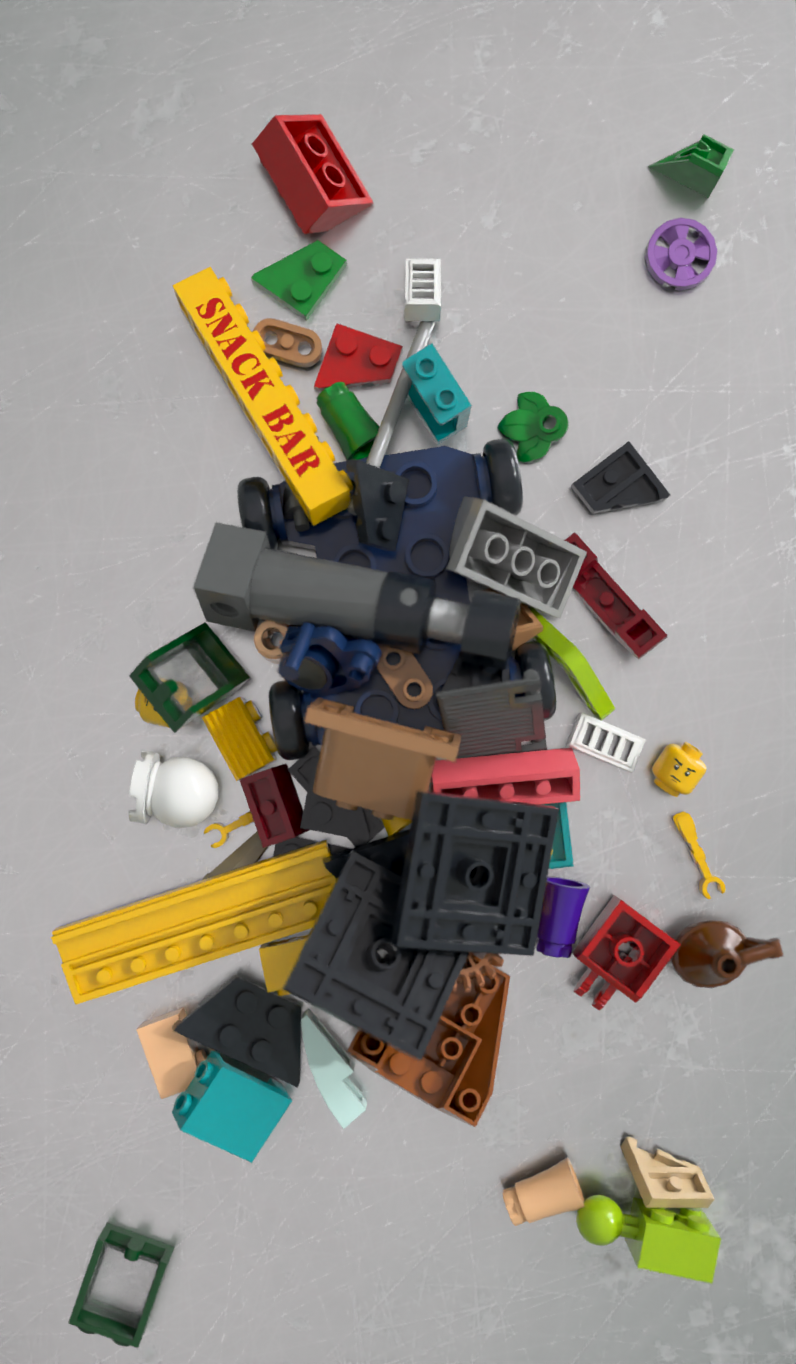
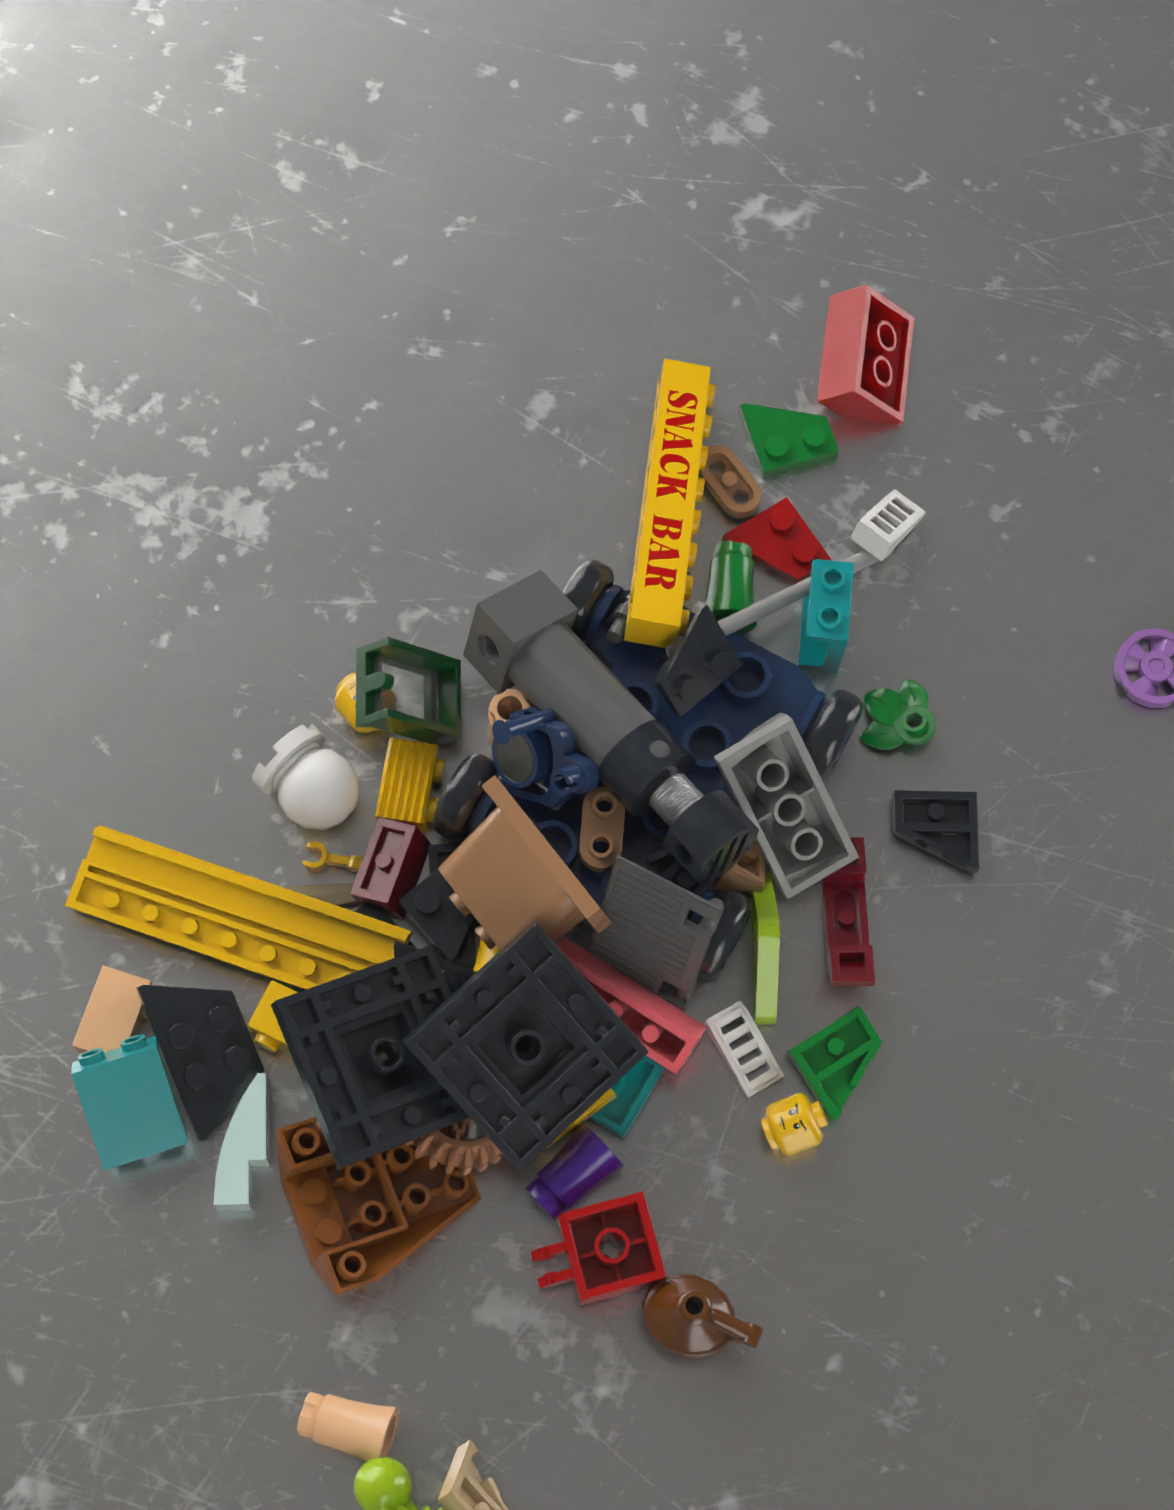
camera: 35 degrees right, 15 degrees down
yellow piece [673,811,726,899] -> none
none -> green wing [786,1006,883,1121]

